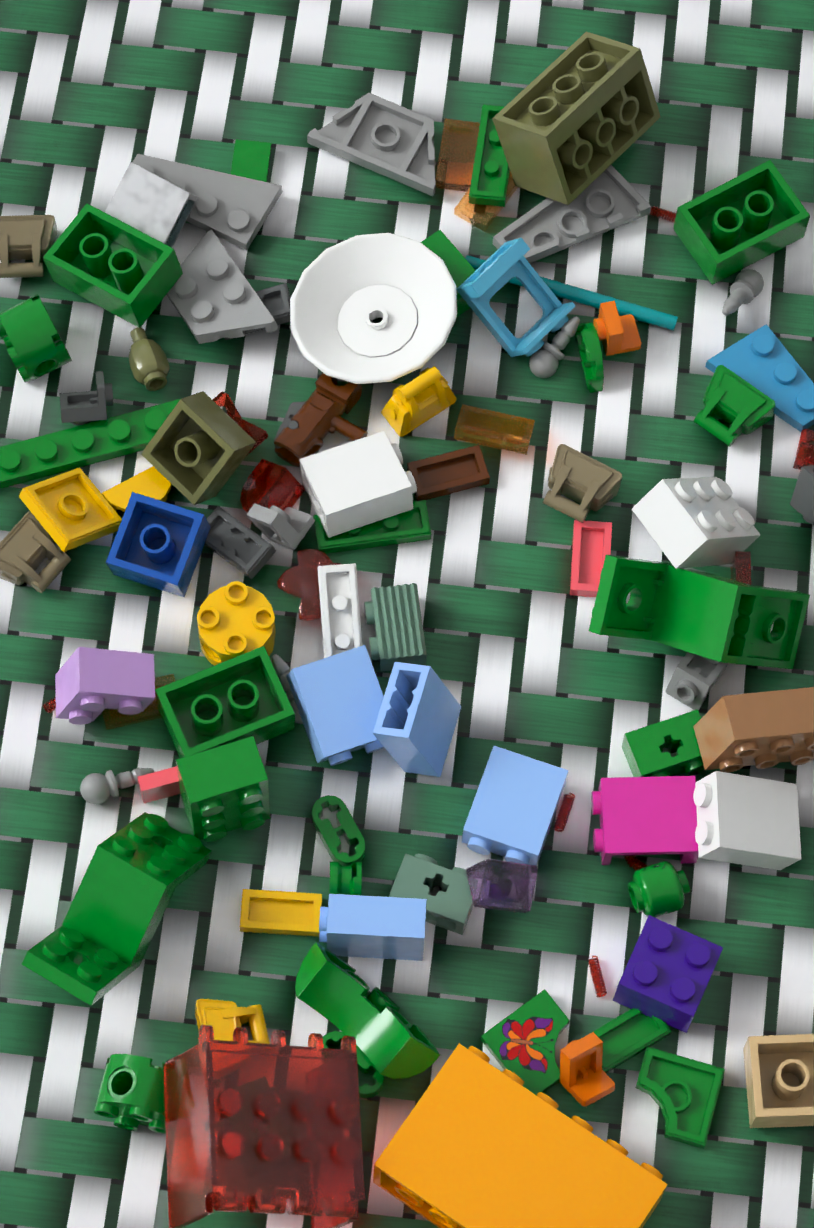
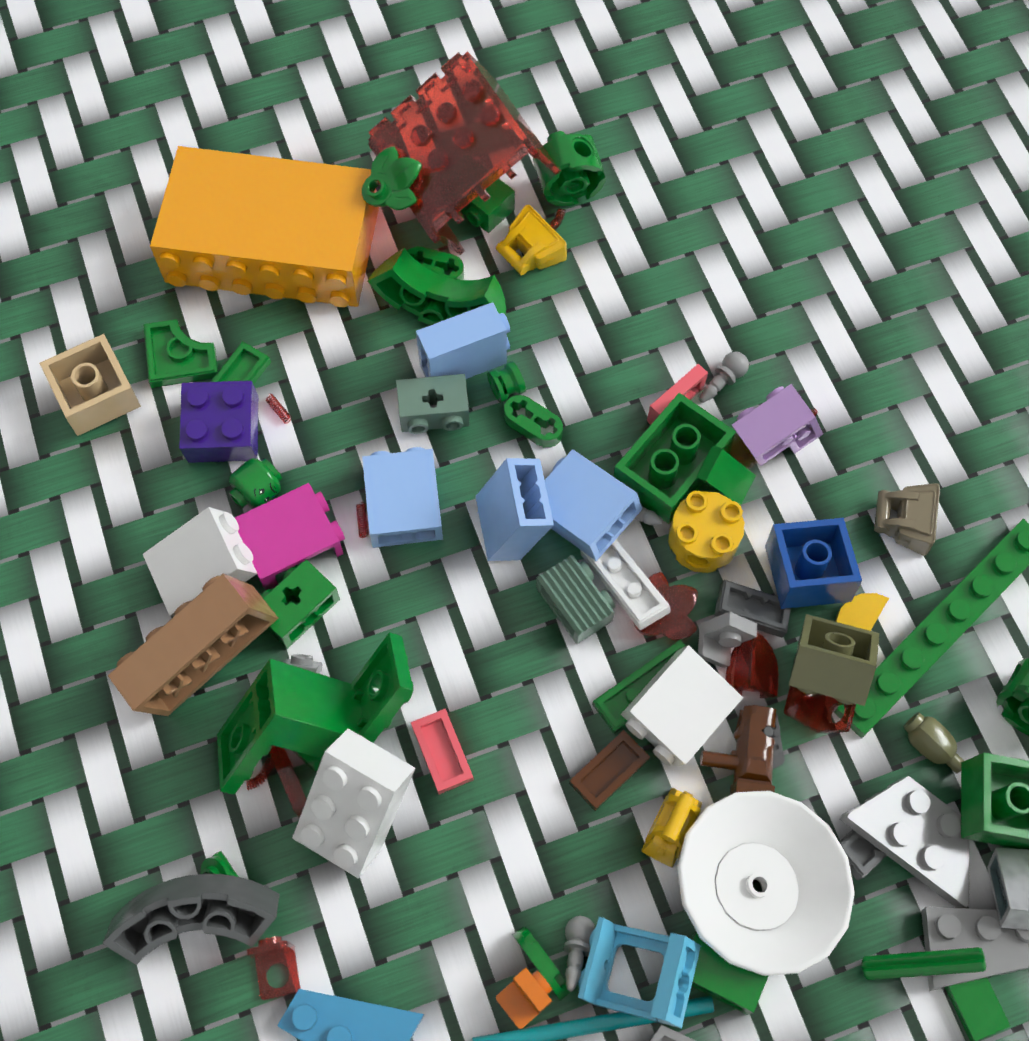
camera: 155 degrees right, 0 degrees up
yellow tile [19,467,122,552] -> none
green bracket [22,812,212,1006] -> none
dark grey bracket [59,371,113,425] -> none
green brick [176,736,271,842] -> none
yellow tile [240,889,322,937] -> none
clear orange tile [454,404,535,455] -> none
clear purple slope [466,859,538,913] -> none
green tile [480,989,570,1095] -> none
dark tan piece [543,444,622,523] -> none
orange bracket [560,1032,615,1107] -> none
green piece [694,365,775,447] -> none
none -> green plate [362,146,422,210]
none -> green tile [696,445,756,506]
none -> green axle [862,947,986,980]

